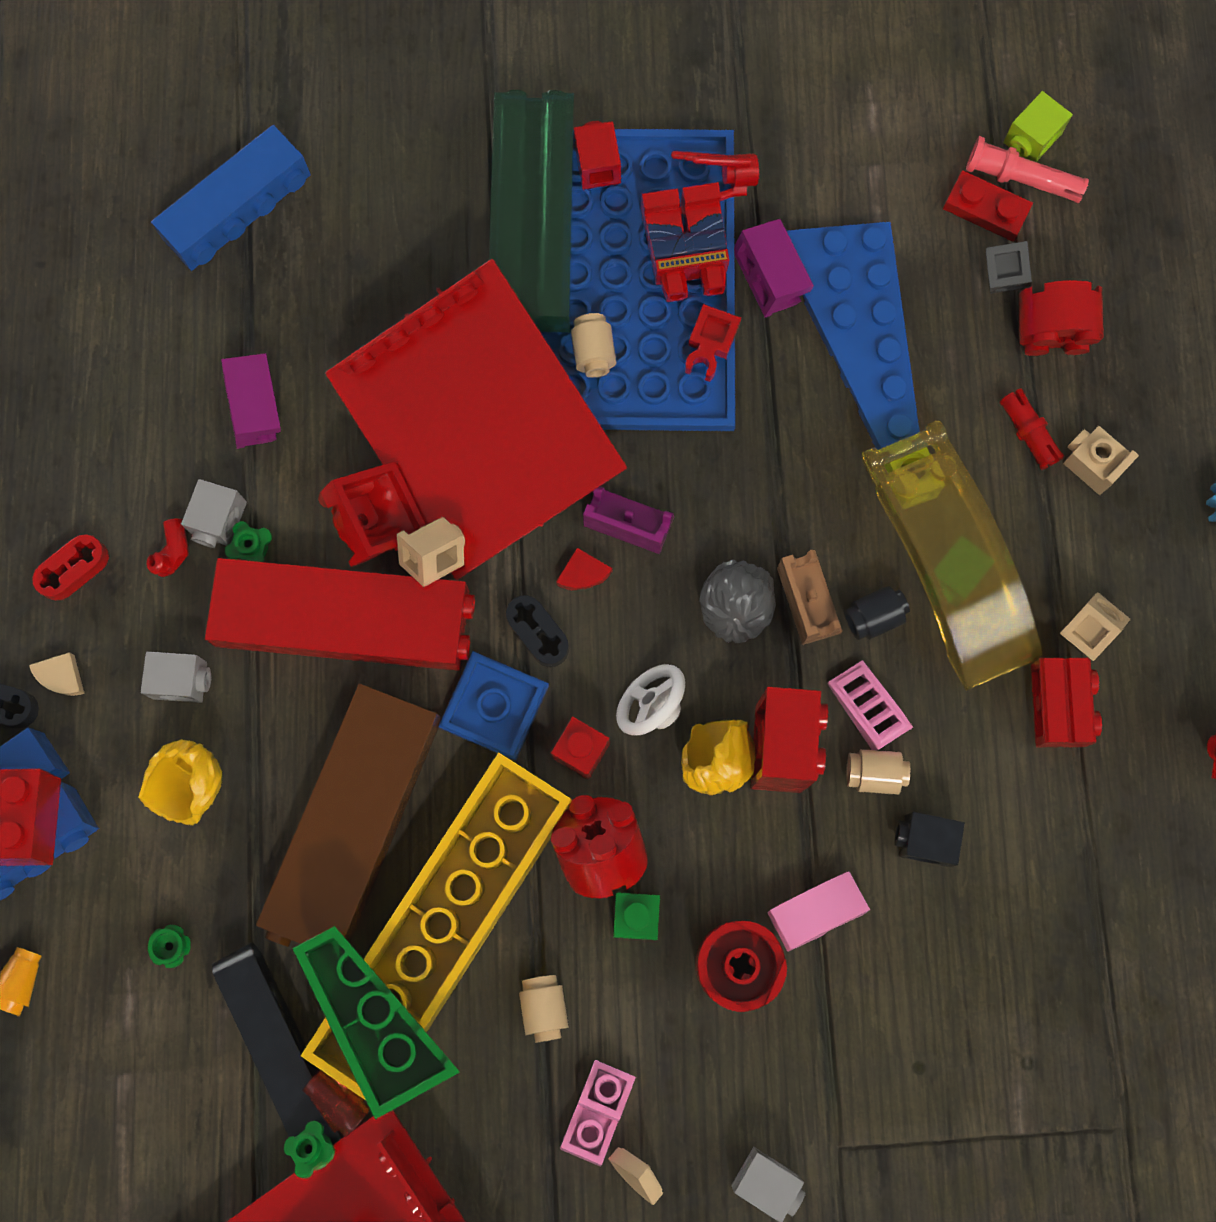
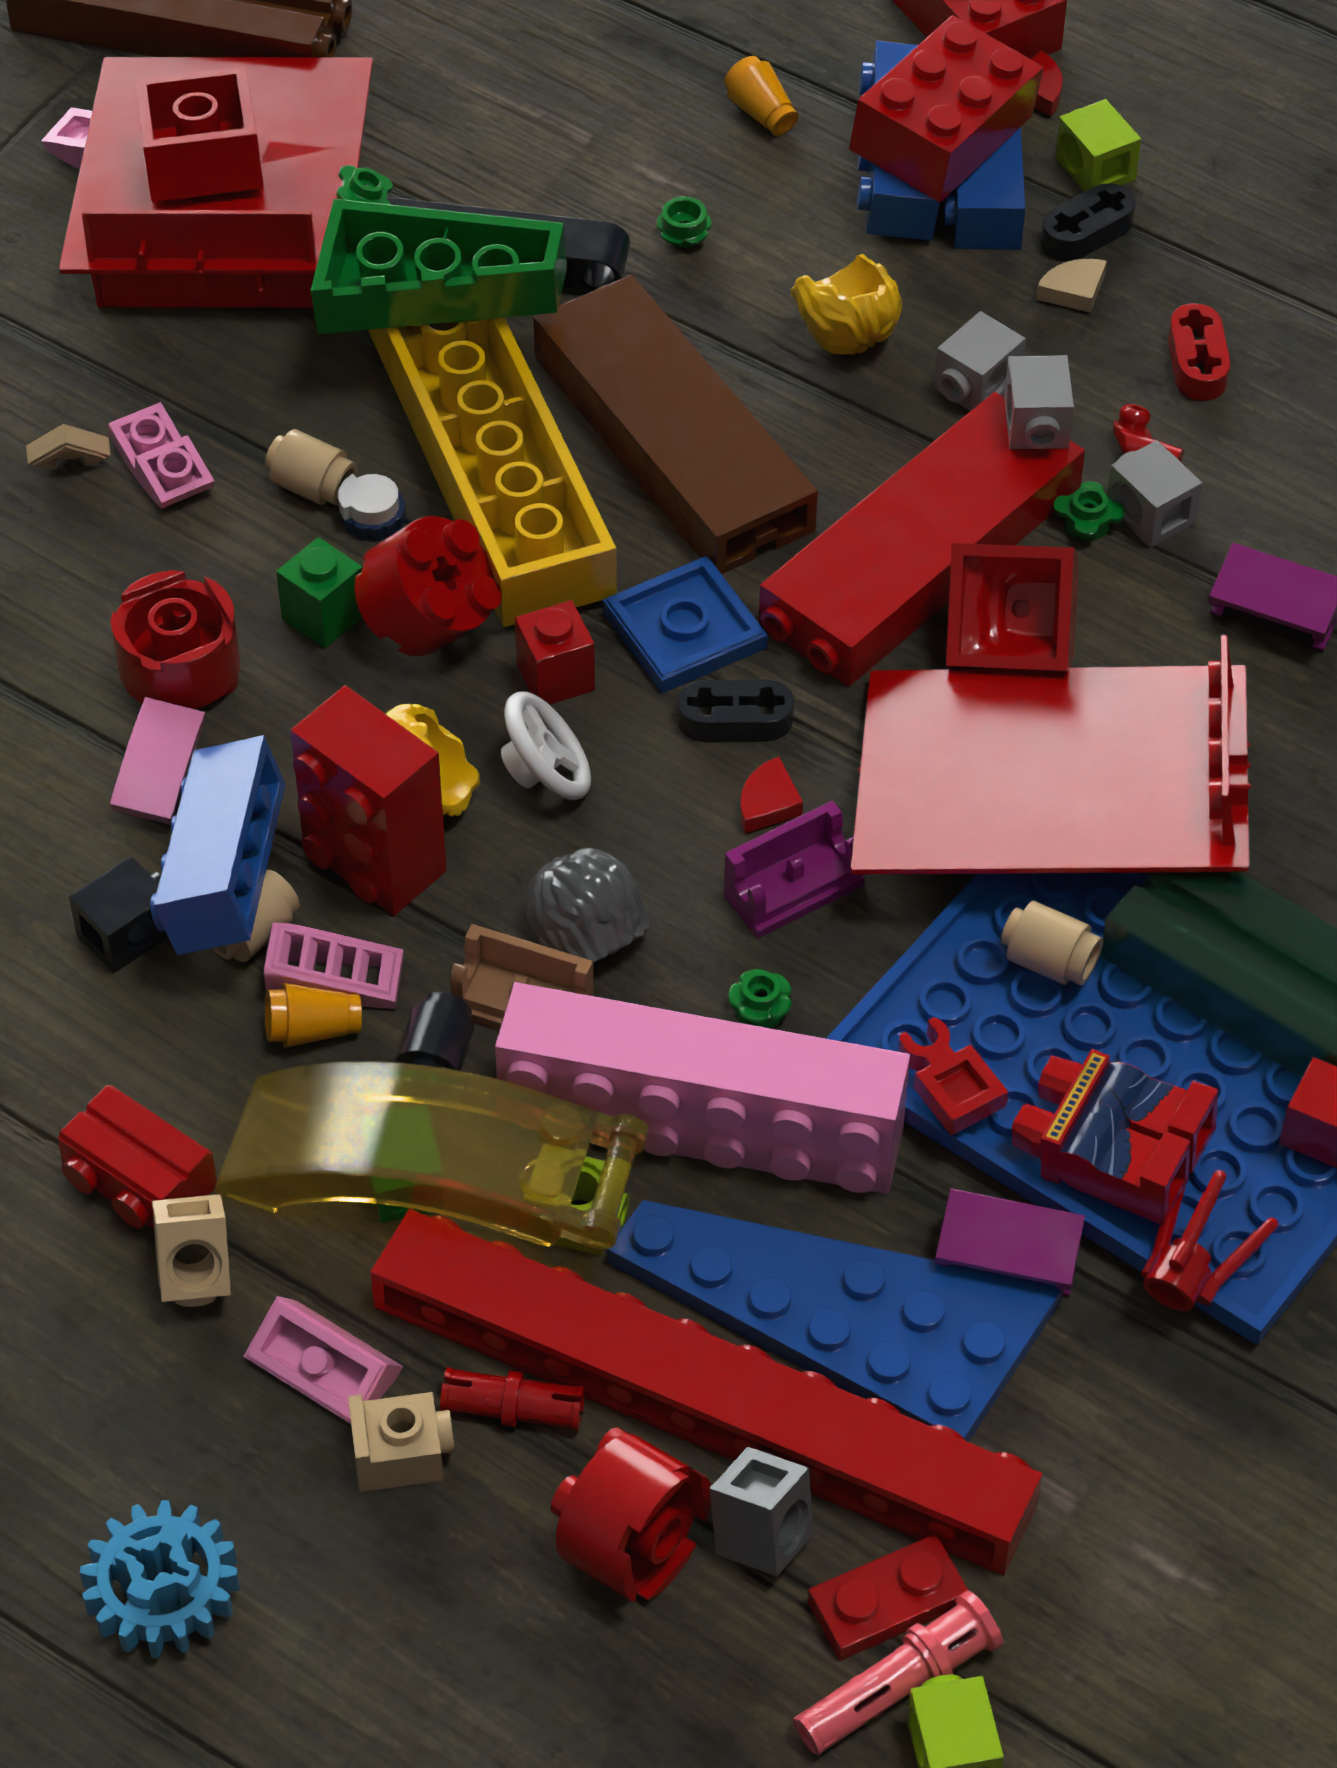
camera: 125 degrees right, 25 degrees down
tan brick [397,517,465,587] -> none
none -> brick [150,735,286,955]
none -> bright pink slope [243,1296,403,1424]
none -> light orange cone [265,983,362,1048]
none -> white piece [338,474,406,542]
none -> red brick [370,1208,1043,1576]
none -> bright pink brick [495,982,910,1194]
none -> green plate [728,969,792,1028]
none -> light grey brick [1004,355,1074,449]

